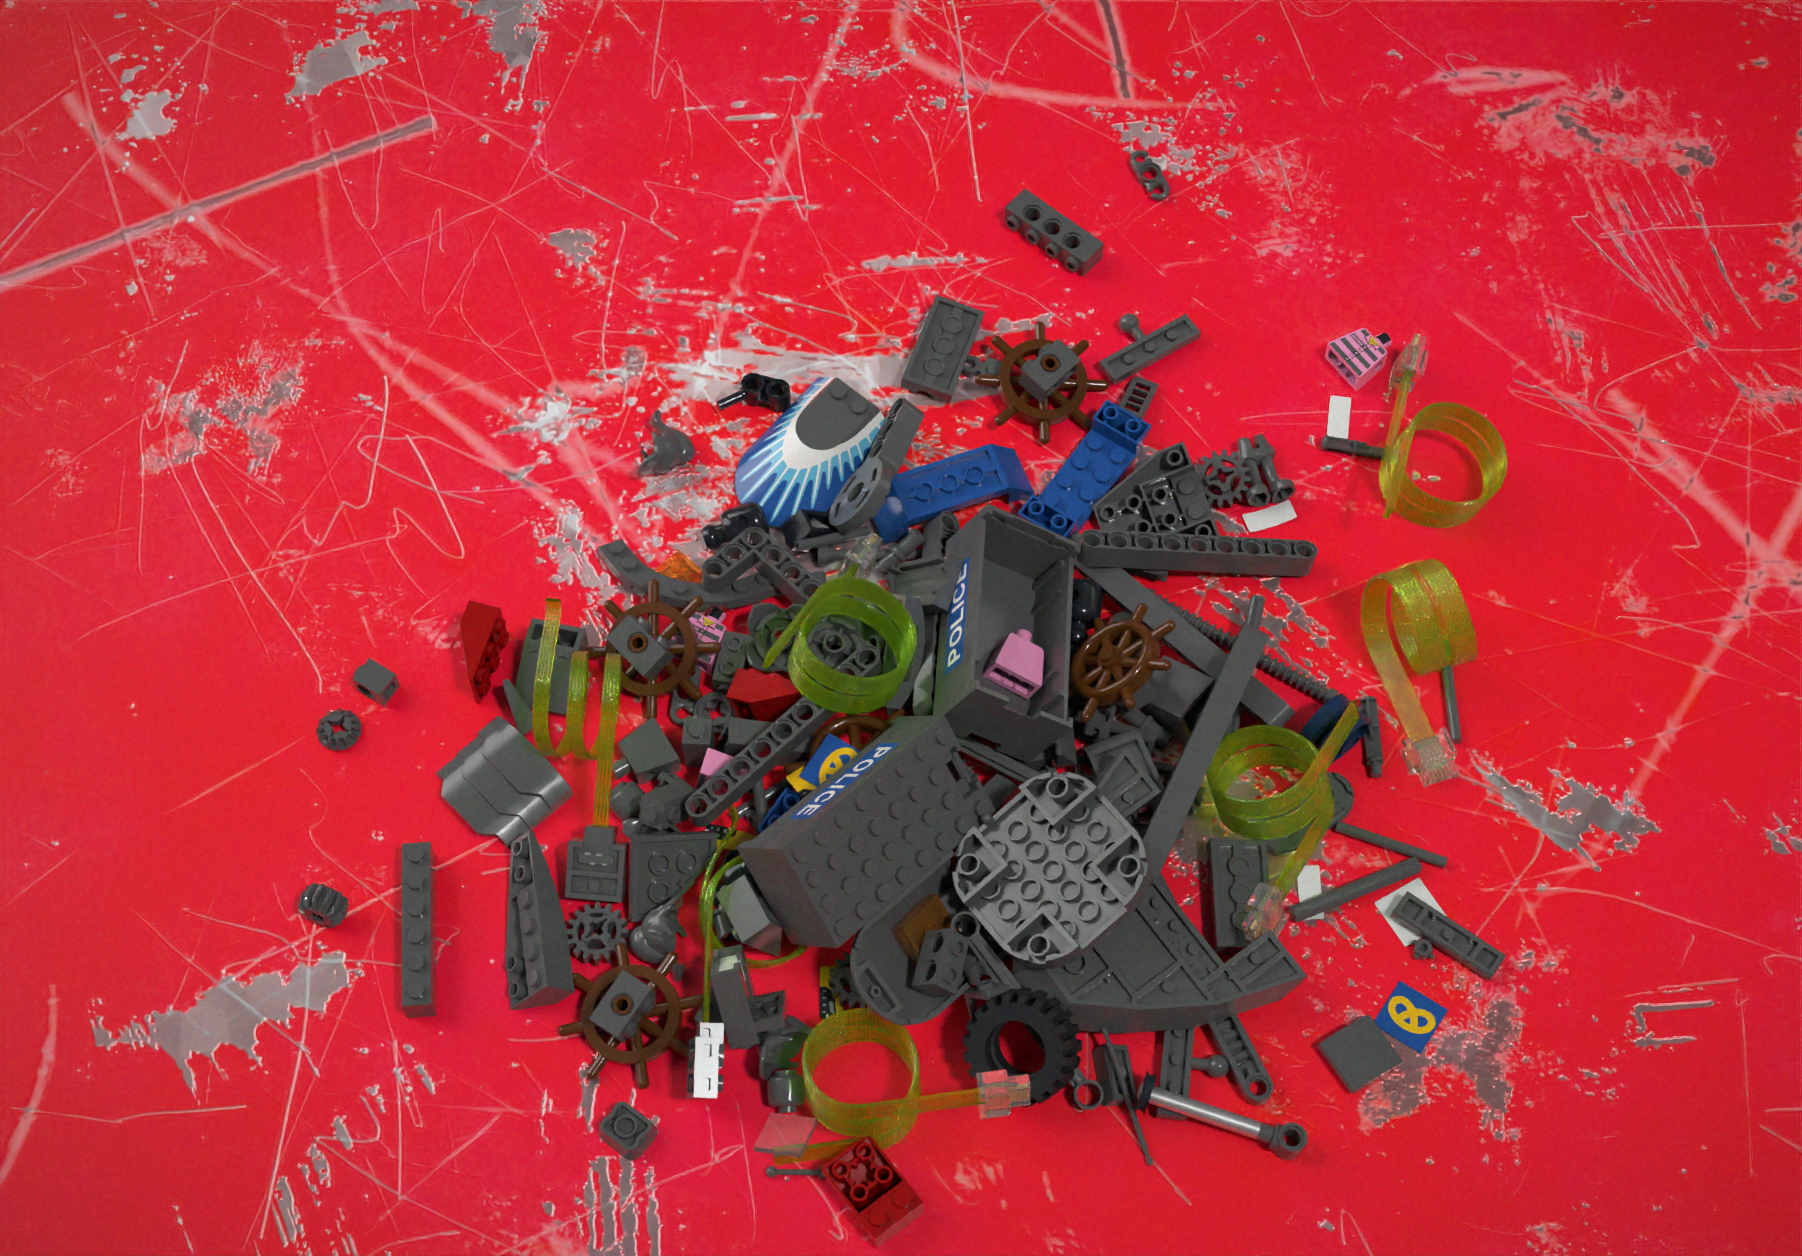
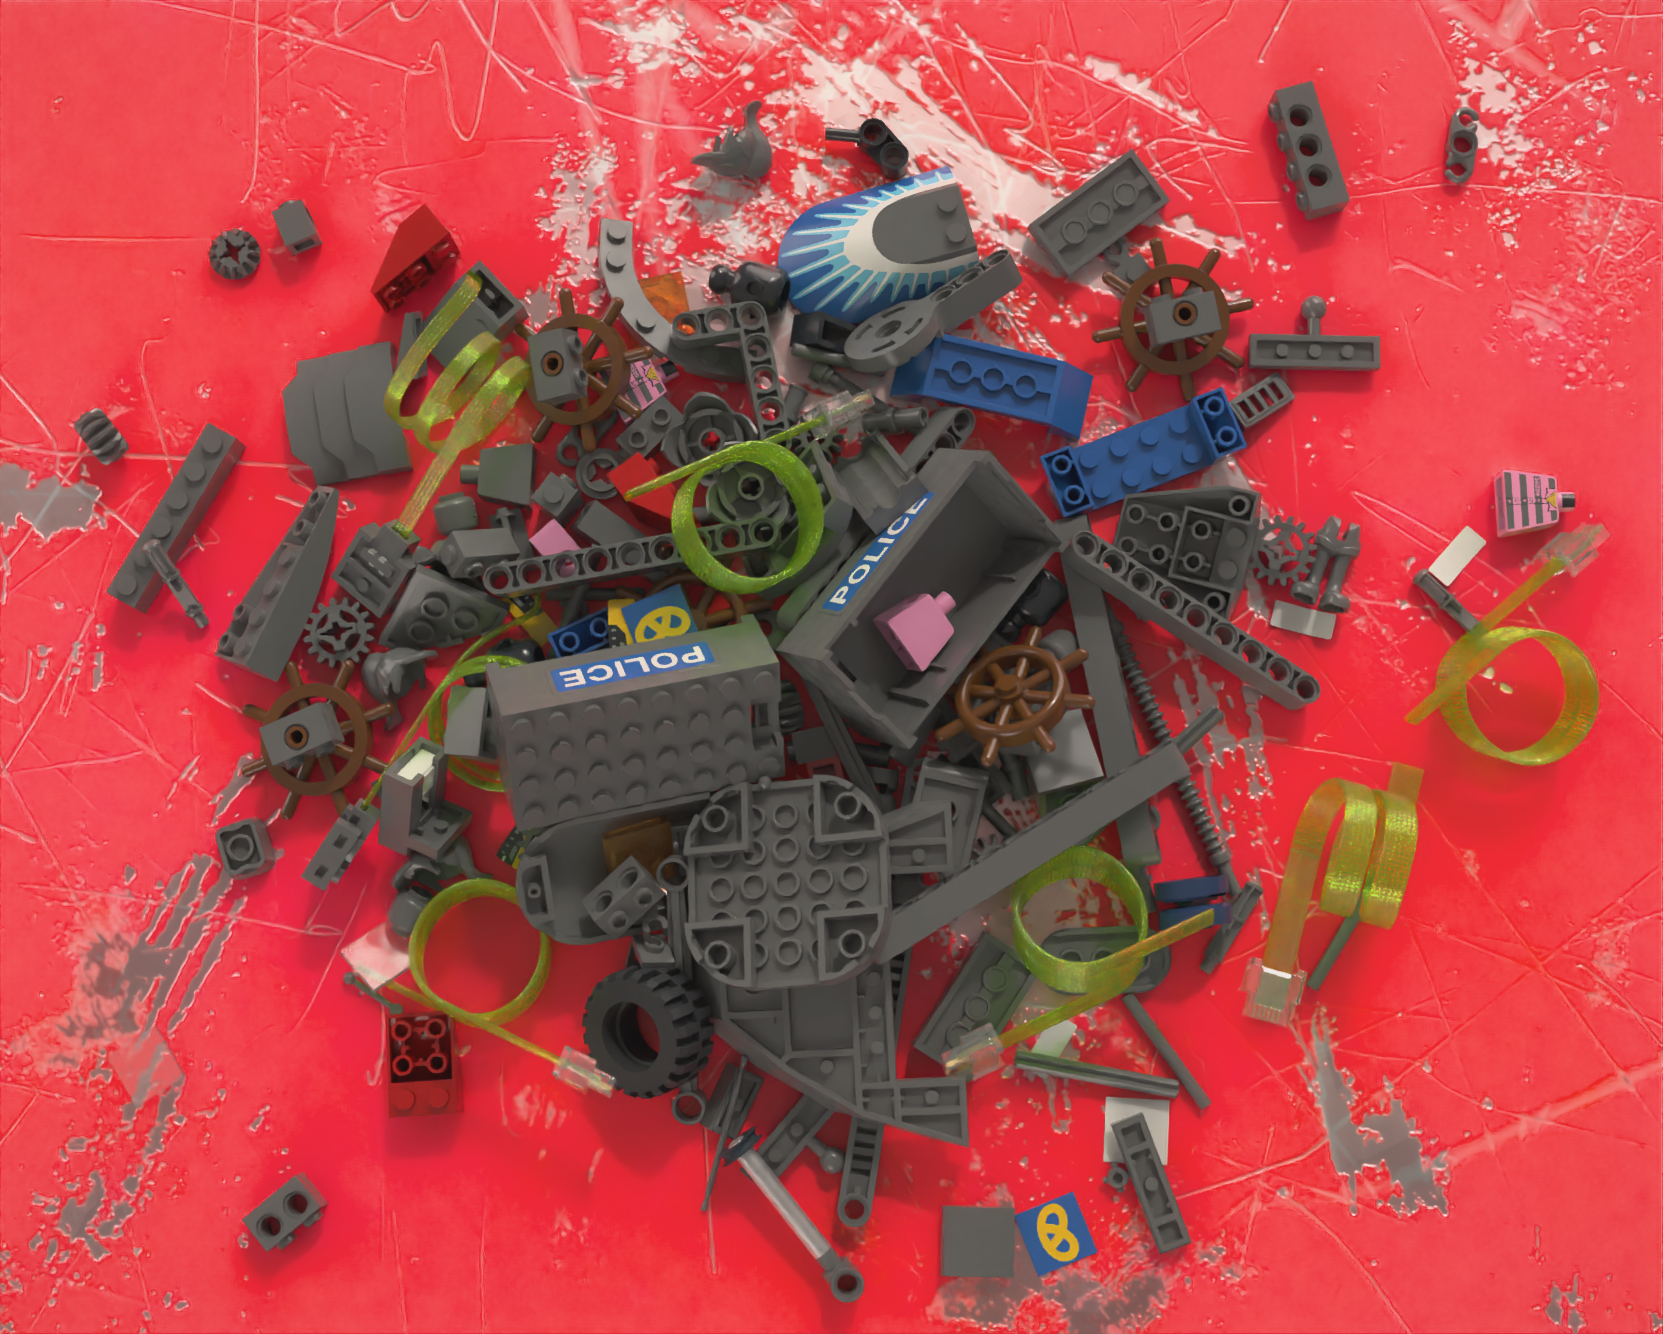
camera: 35 degrees right, 20 degrees up
none -> dark grey piece [142,539,210,628]

